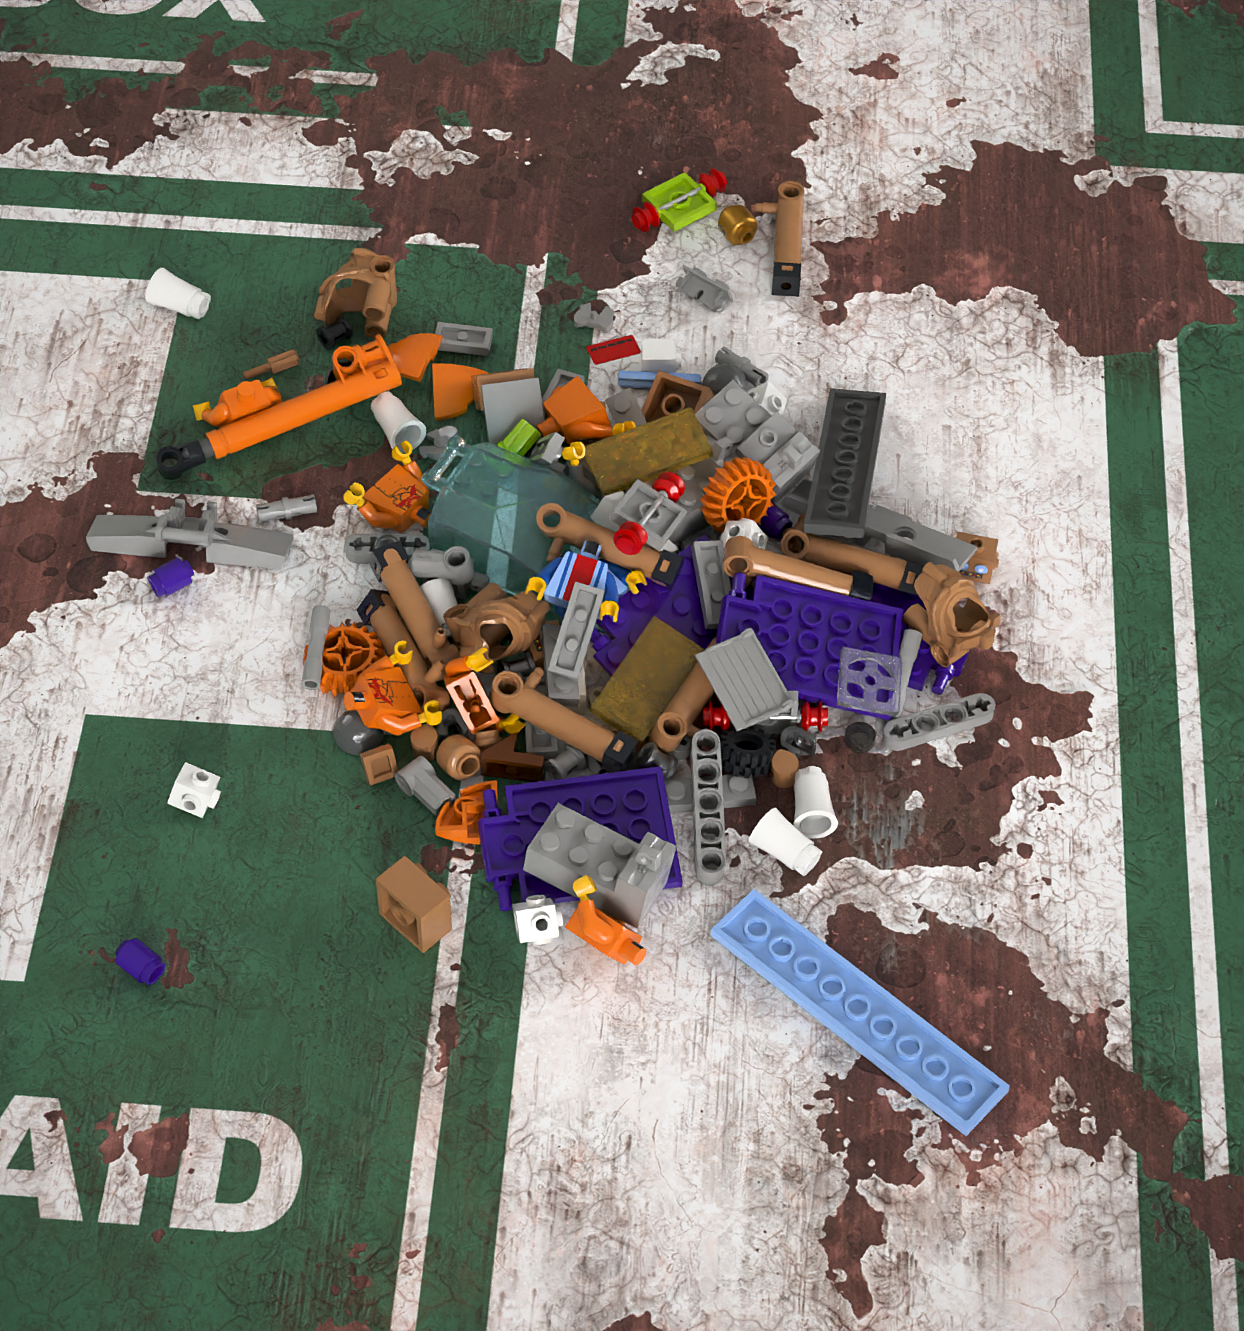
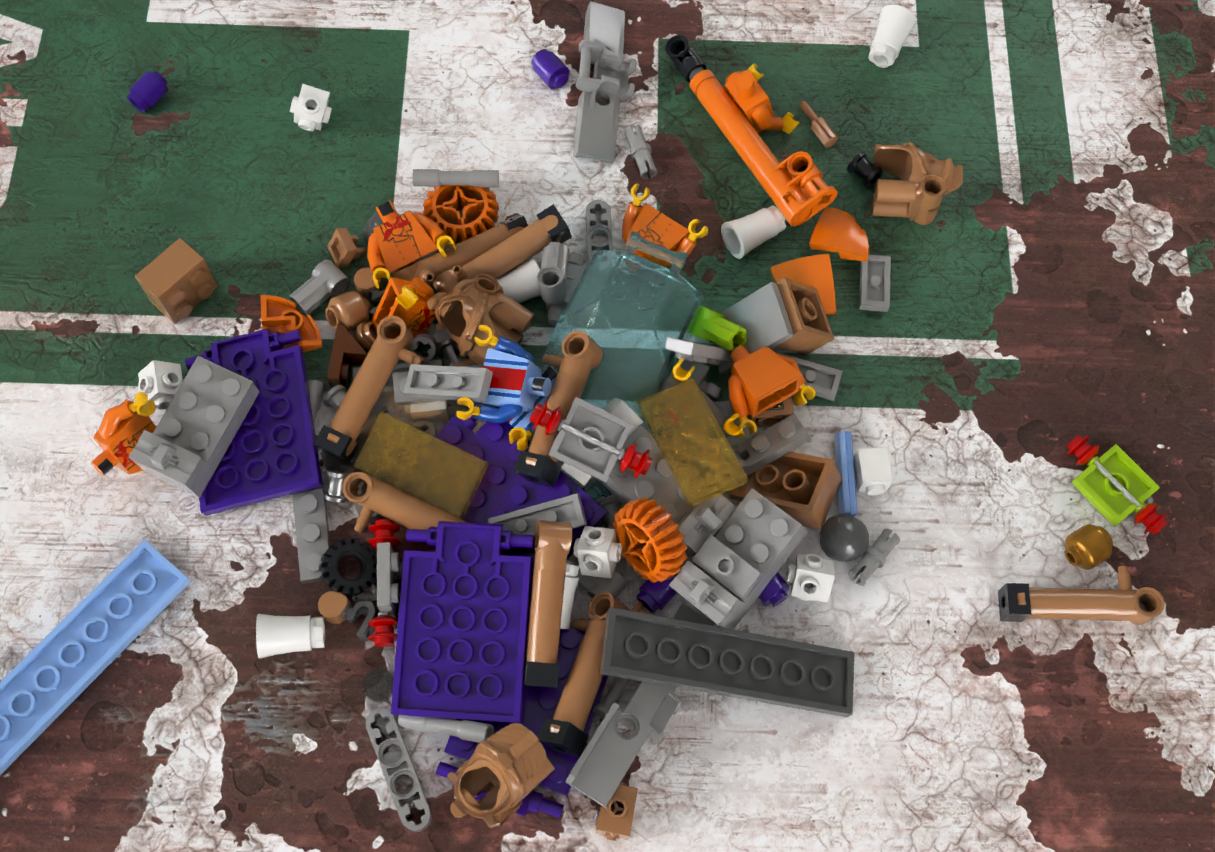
camera: 85 degrees right, 15 degrees up
light grey piece [419,425,460,460] -> none
light grey piece [574,303,614,333] -> none
red sticker [586,335,641,365] -> none
light grey hinge [676,265,734,311] -> none
light grey beam [690,729,726,886] -> none
light grey piece [695,628,795,732] -> none
white plant [749,807,822,876] -> none
clear piece [837,646,902,717] -> none

